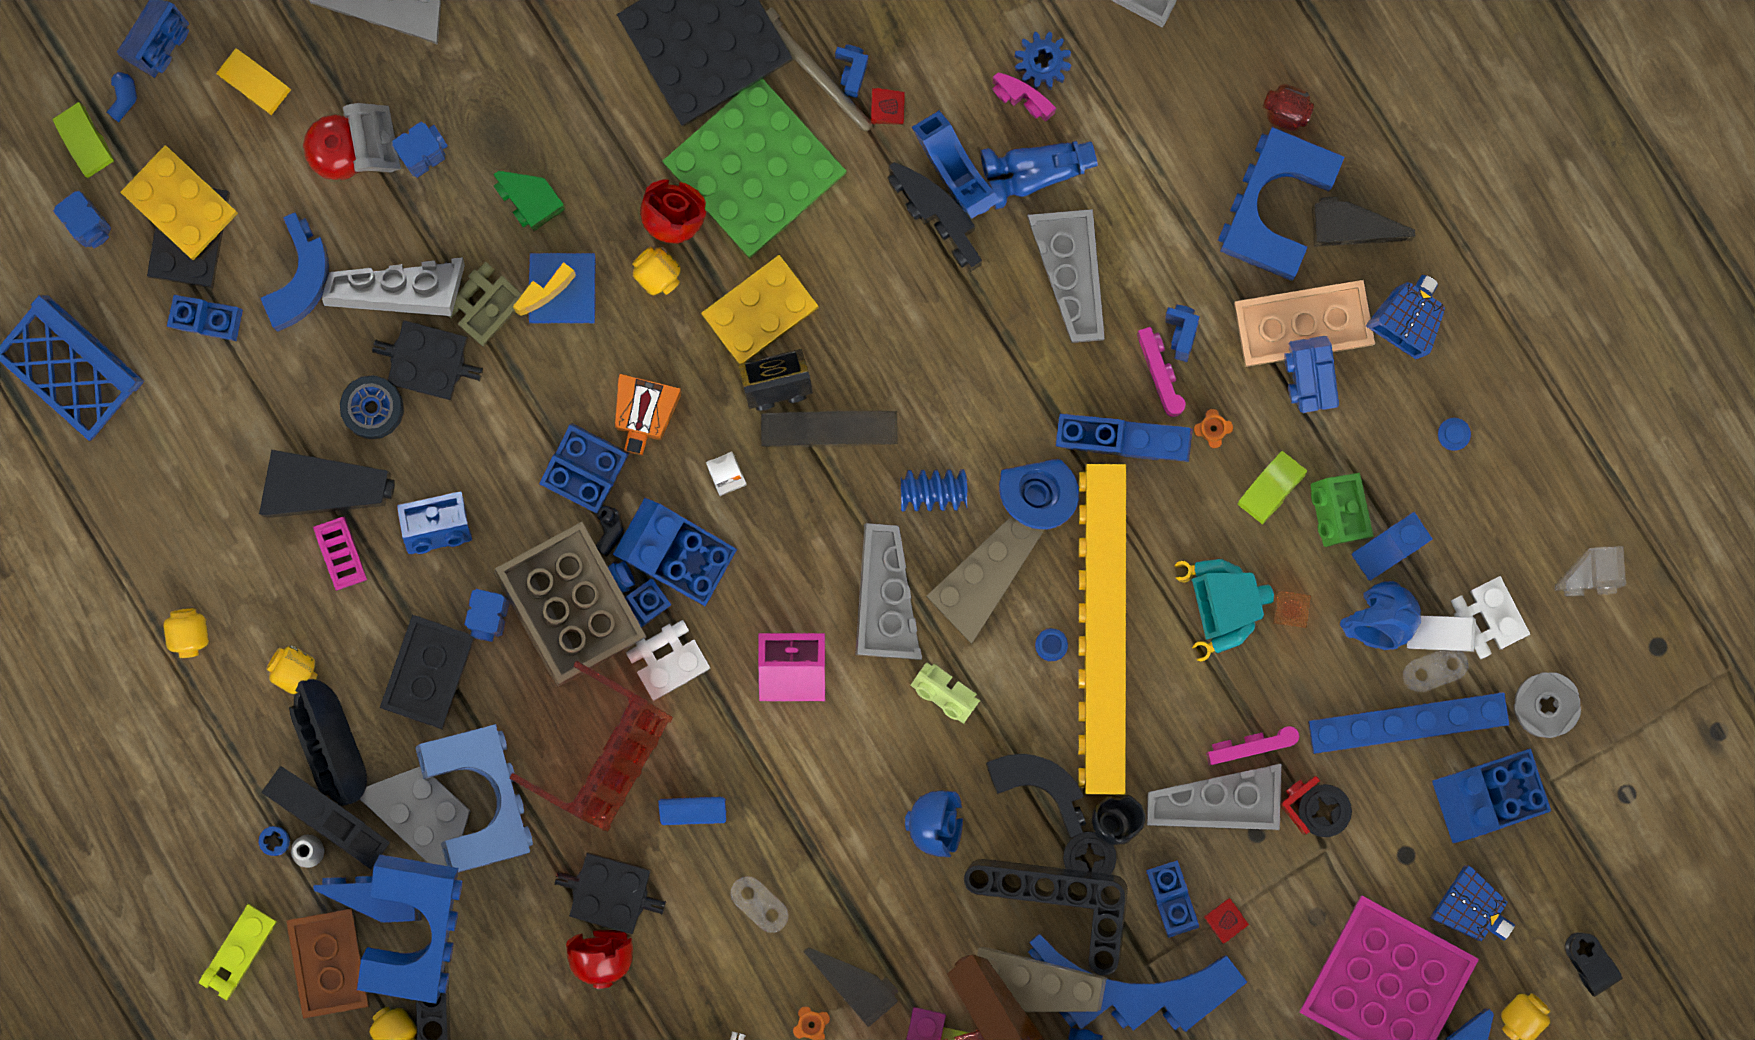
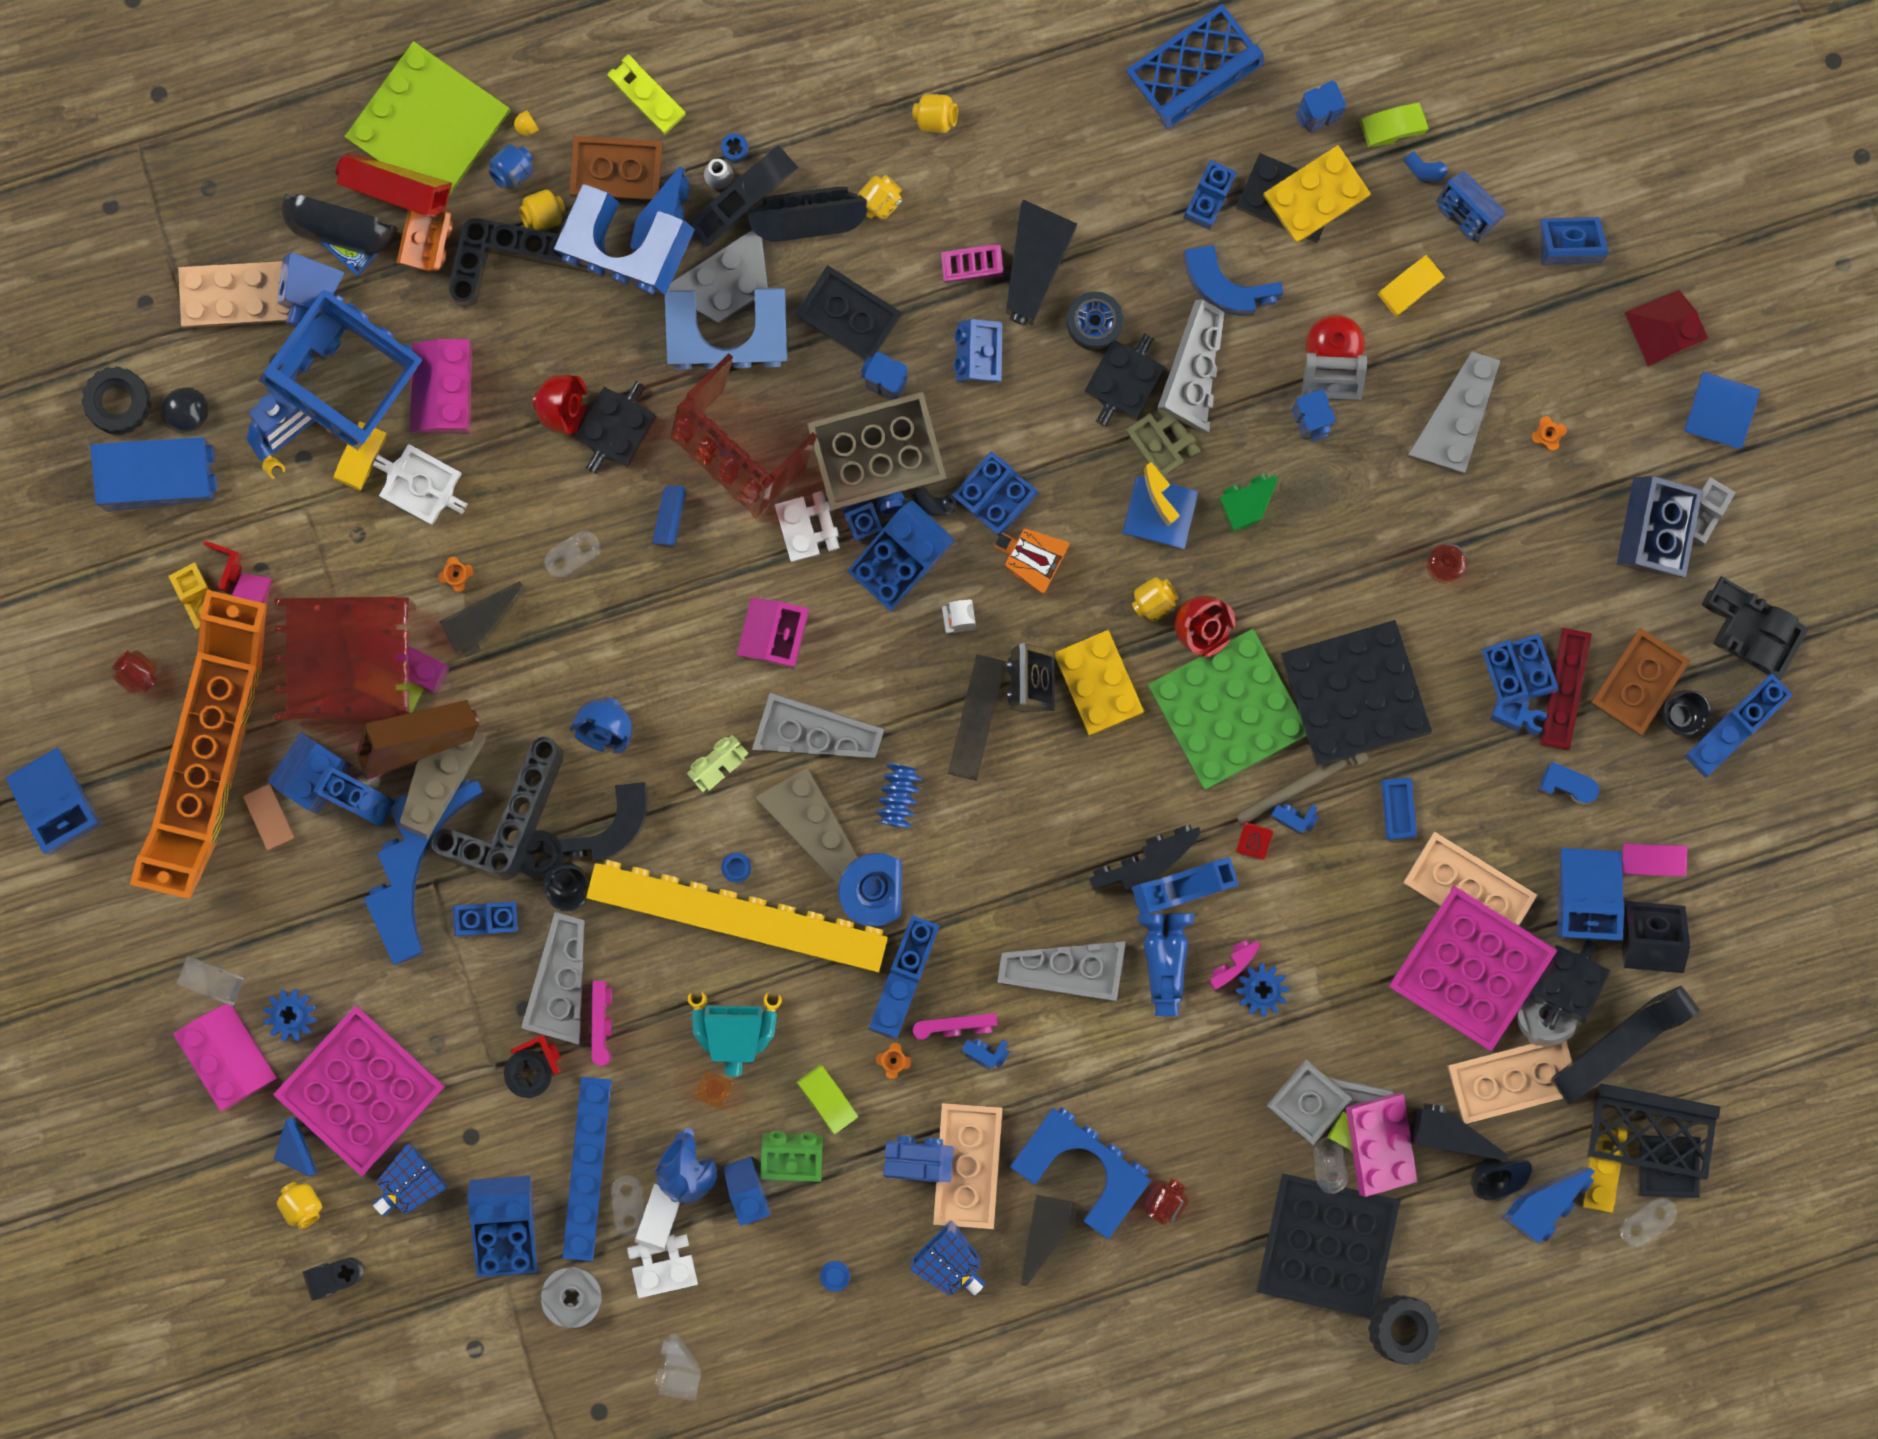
camera: 100 degrees right, 0 degrees up
red slope [1203,898,1249,944] -> none

